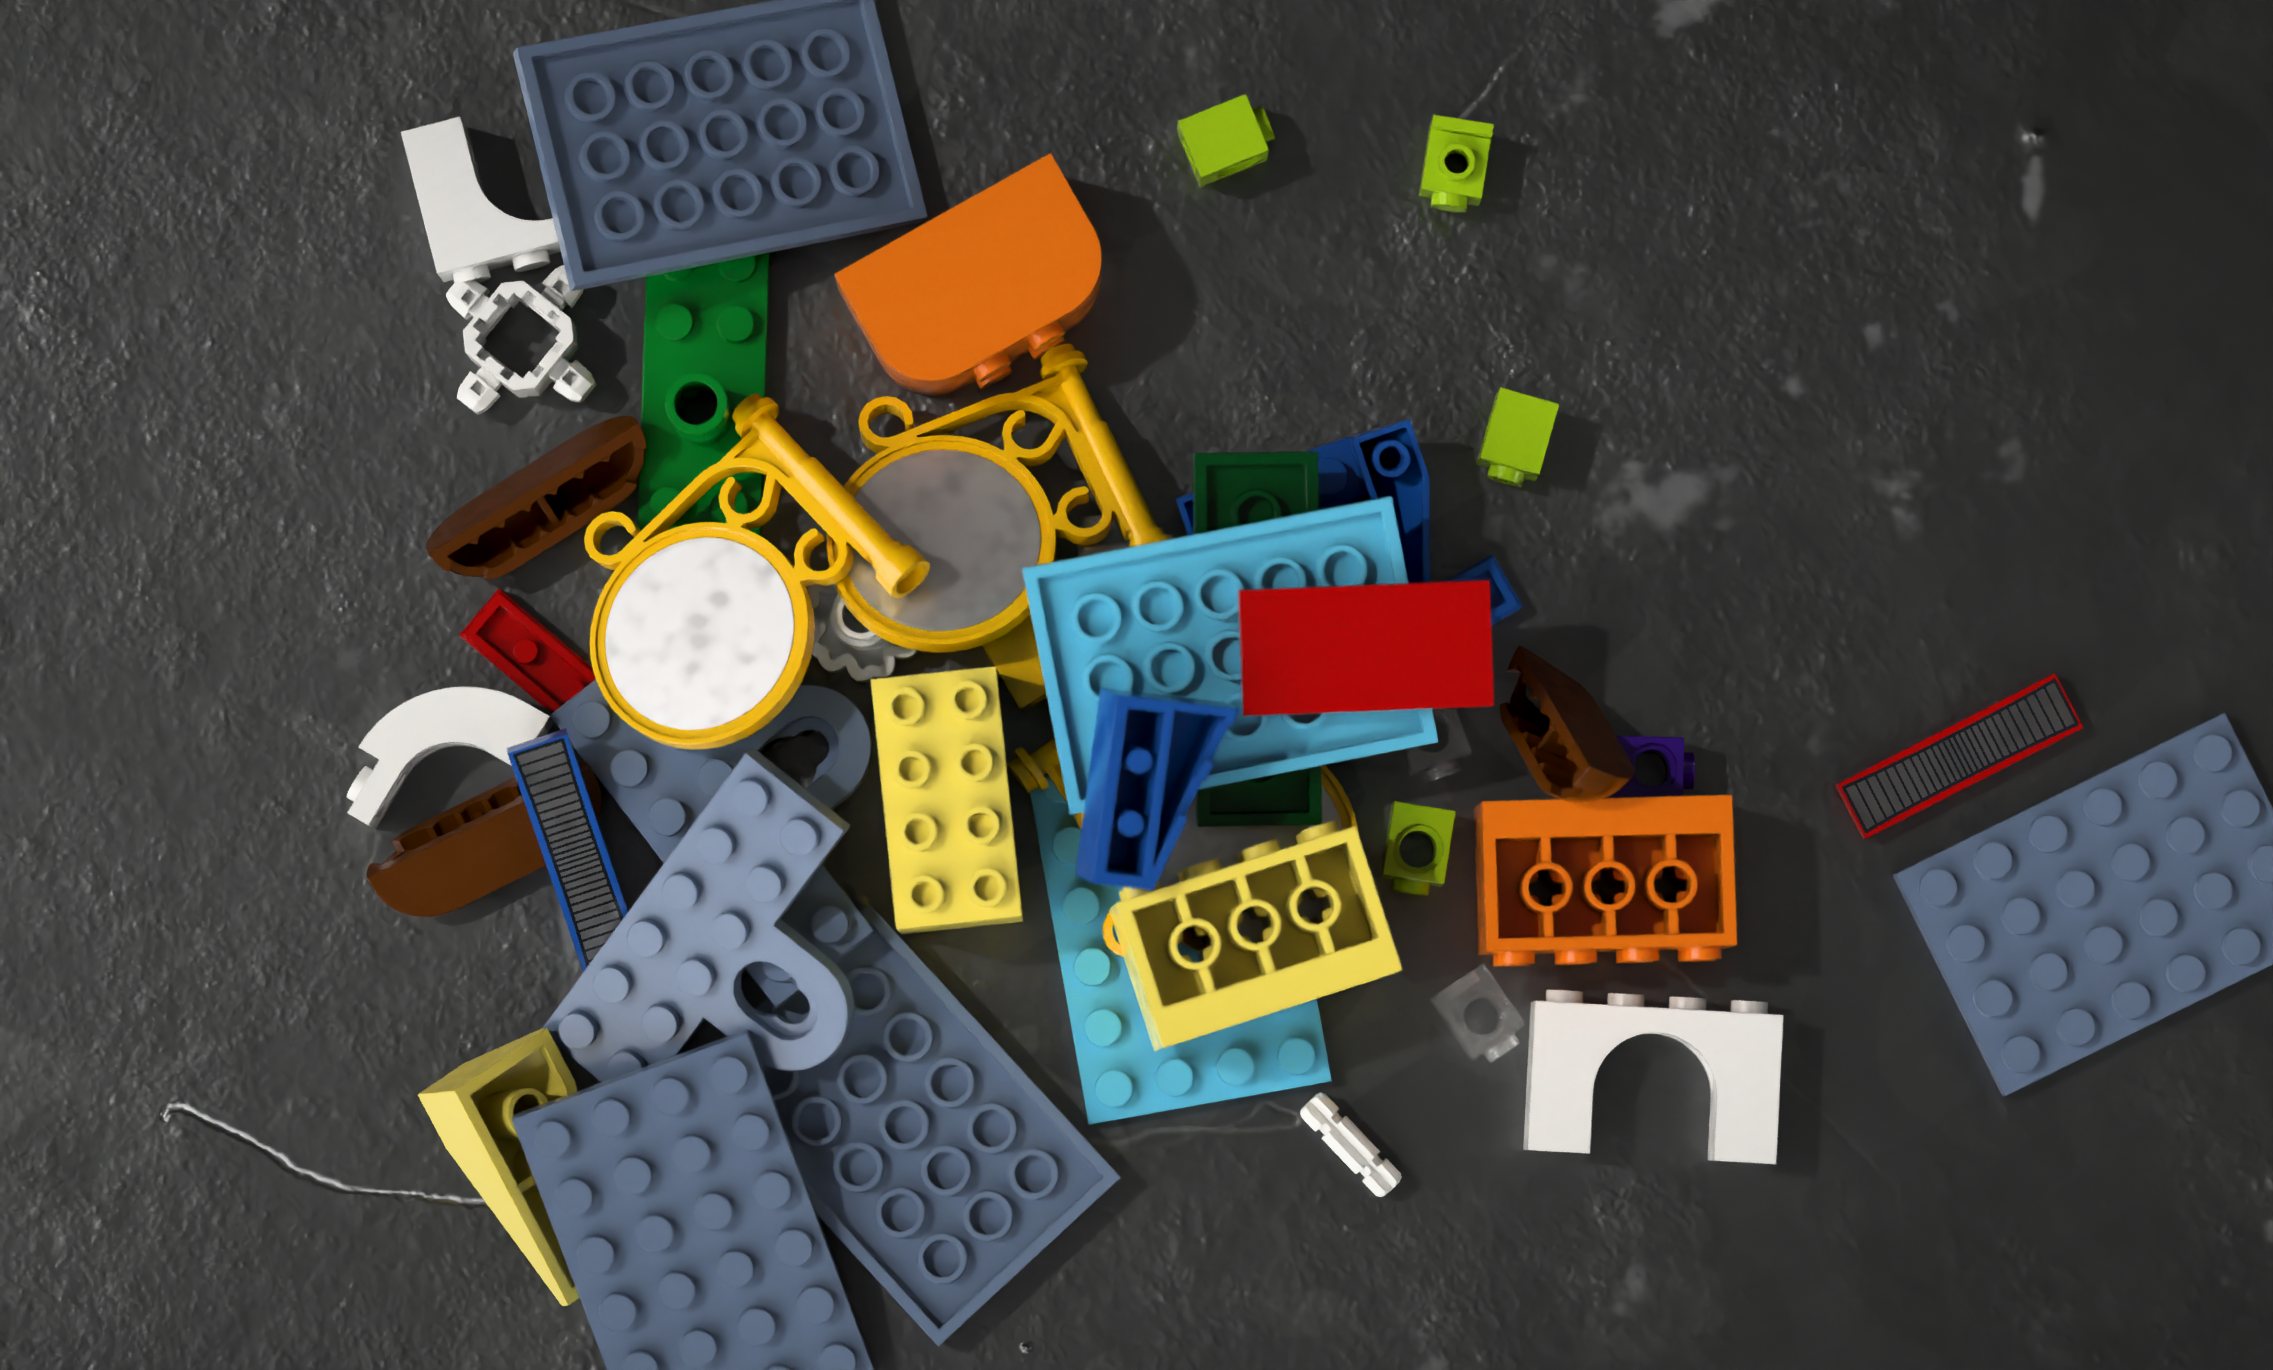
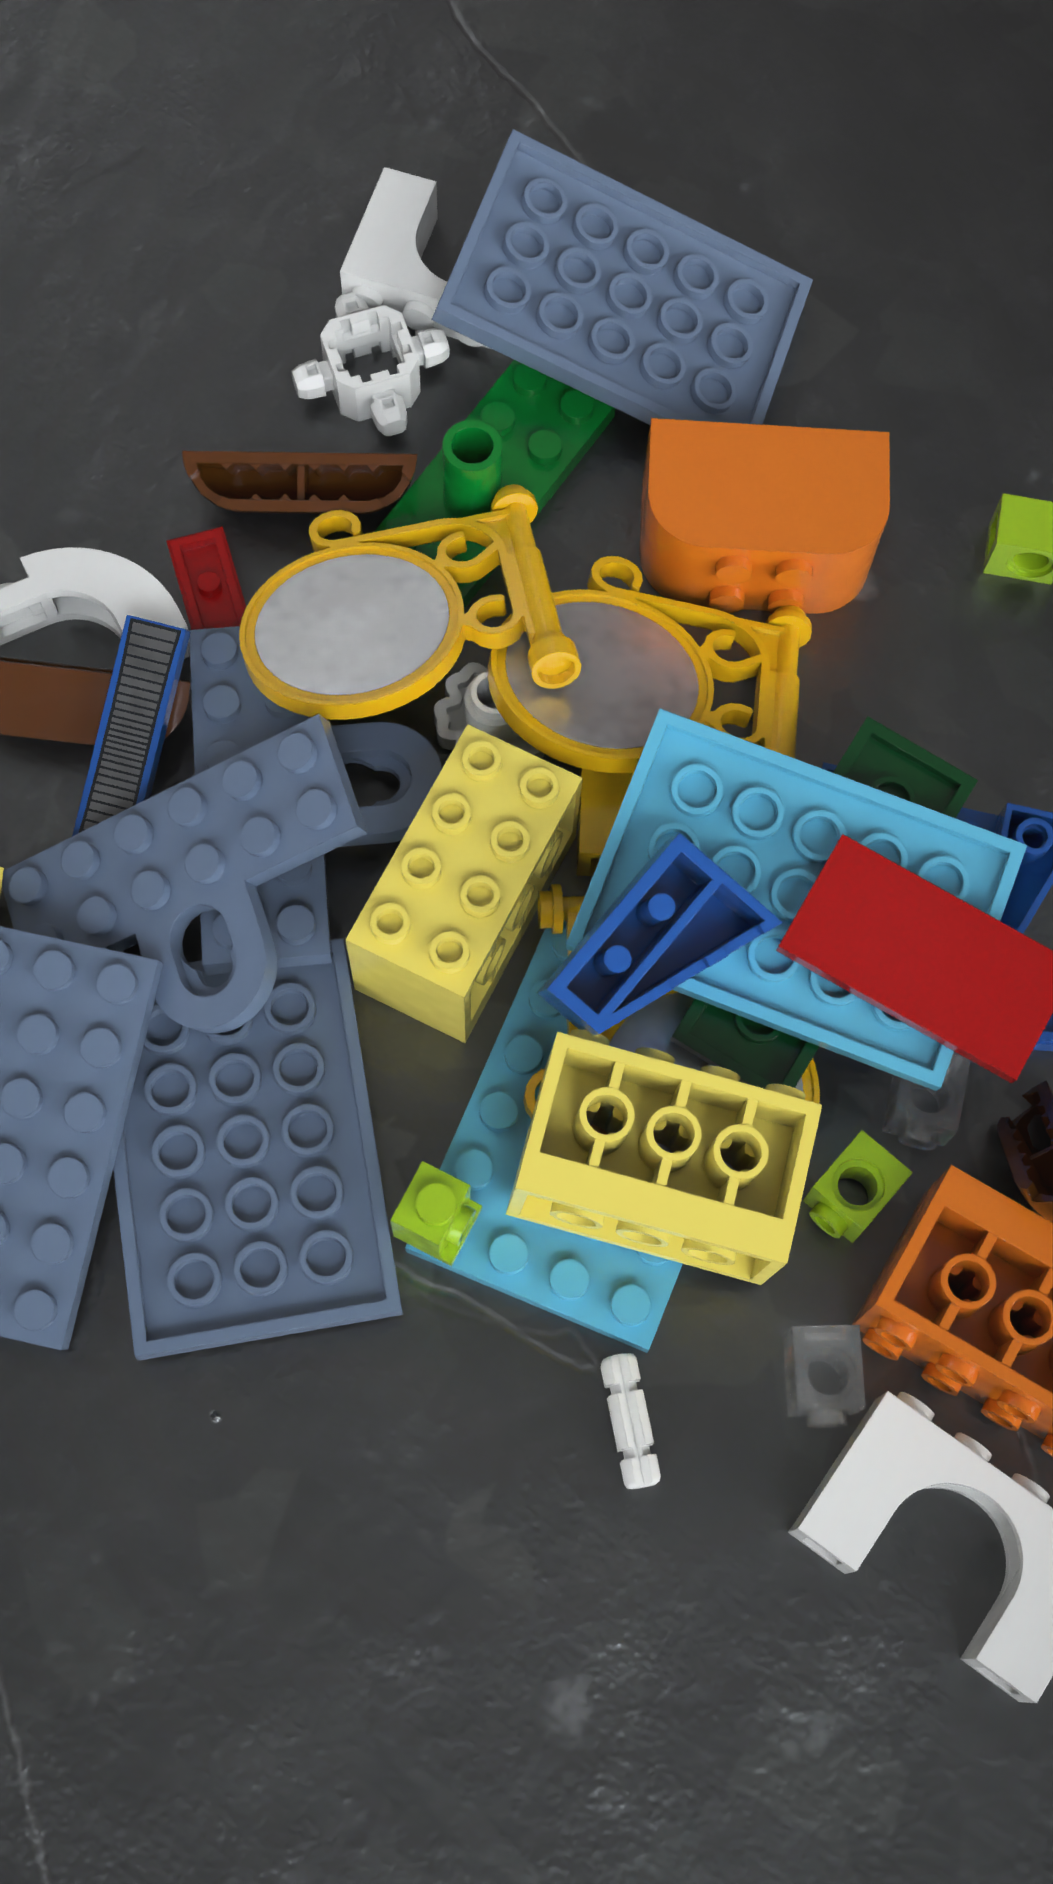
camera: 35 degrees right, 15 degrees down
none -> lime brick [390,1161,482,1266]

